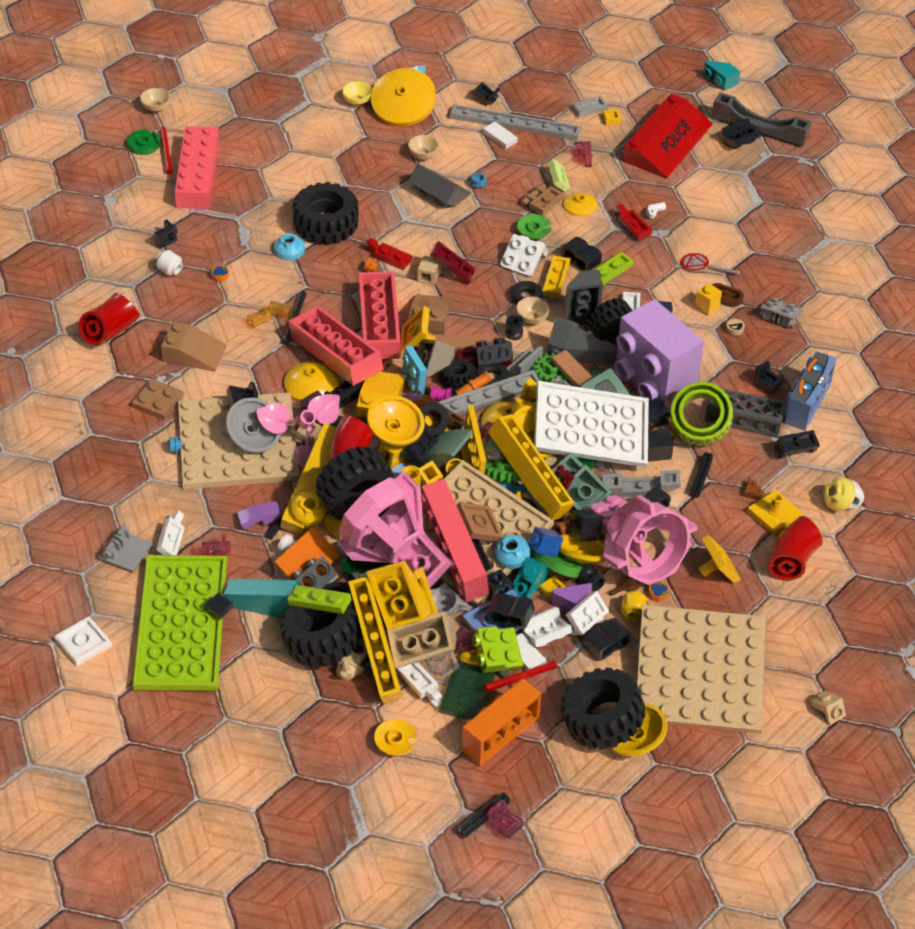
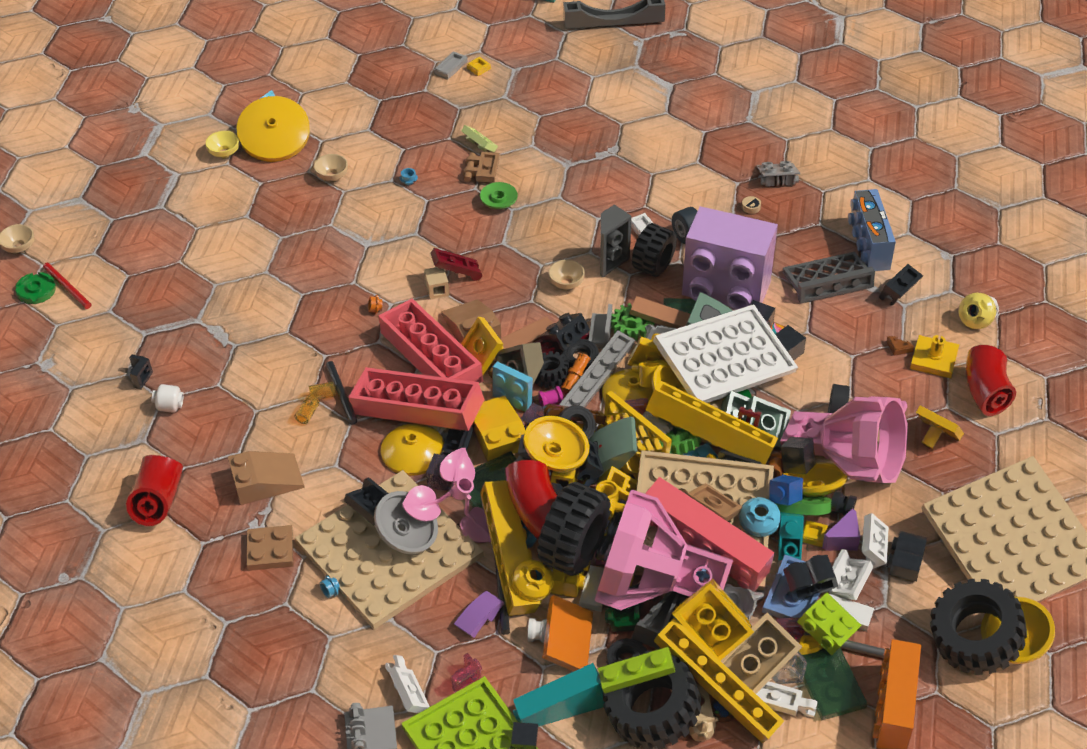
camera: 30 degrees left, 0 degrees up
coral brick [175,126,220,209] -> none
tile [211,265,229,282] -> none
medium azure piece [274,233,305,260] -> none
tan bracket [290,422,322,445] -> none
dark grey brick [291,556,338,589] -> none
black tyre [292,182,359,245] -> none
red plate [366,238,413,271] -> none
dark grey slope [408,163,471,207] -> none
light grey tile [450,104,581,141] -> none
black bracket [471,82,500,106] -> none
white tile [483,122,518,149] -> none
red bar [483,661,557,692] -> none
black bracket [487,569,512,601] -> none
white bracket [501,234,549,277] -> none
black wheel [505,315,524,341] -> none
black tyre [511,281,543,305] -> none
yellow plate [542,255,570,299] -> none
dark grey wedge [547,317,618,365] -> none
black brick [561,237,602,271] -> none
yellow dish [563,192,597,216] -> none
clear pink bracket [573,141,592,167] -> none
lime plate [594,252,634,285] -> none
light grey slope [602,470,681,497] -> none
reddish brown hand [610,577,639,596] -> none
red plate [615,204,653,240] -> none
yellow head [621,591,648,622] -> none
red slope [623,93,713,179] -> none
white arm [645,202,666,218] -> none
tile [648,581,669,602] -> none
lime tyre [670,382,733,447] -> none
piece [681,253,740,274] -> none
black axle [690,452,713,498] -> none
yellow brick [695,283,722,315] -> none
reddish brown plate [712,283,744,306] -> none
black bracket [721,118,761,148] -> none
black bracket [754,361,783,393] -> none

